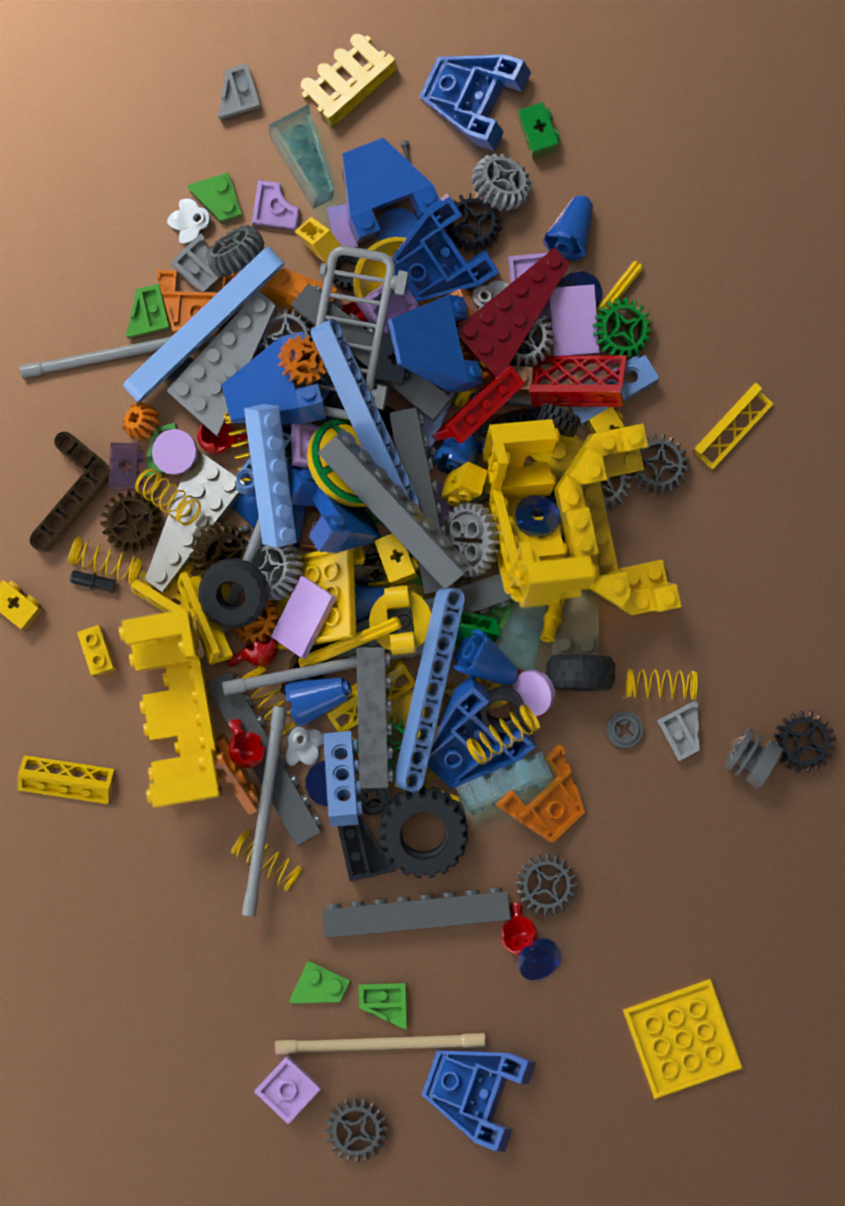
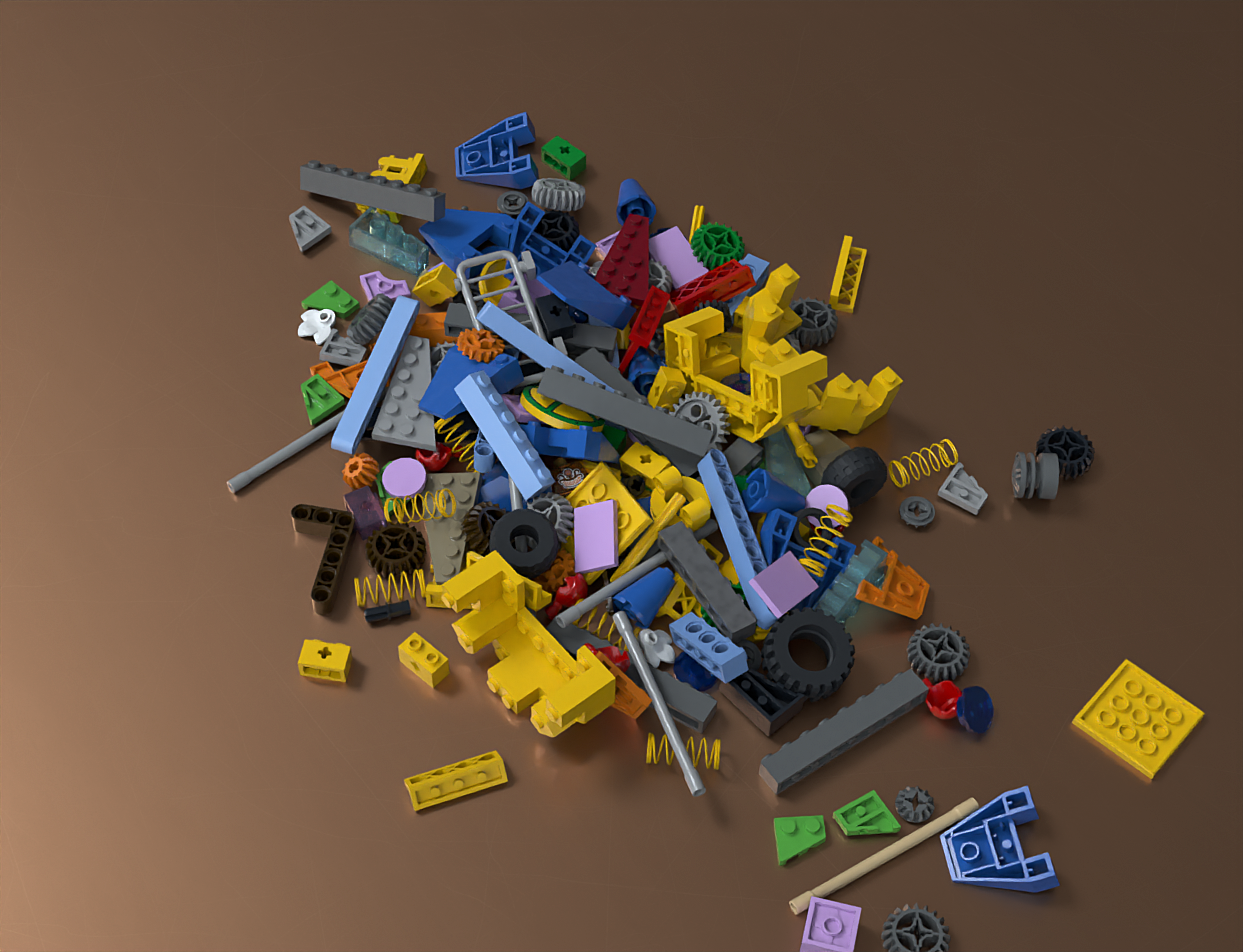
camera: 35 degrees left, 30 degrees down
none -> dark grey brick [300,160,446,222]
none -> dark grey gear [497,191,529,217]
none -> lavender tile [749,551,819,619]
none -> dark grey gear [895,786,935,823]

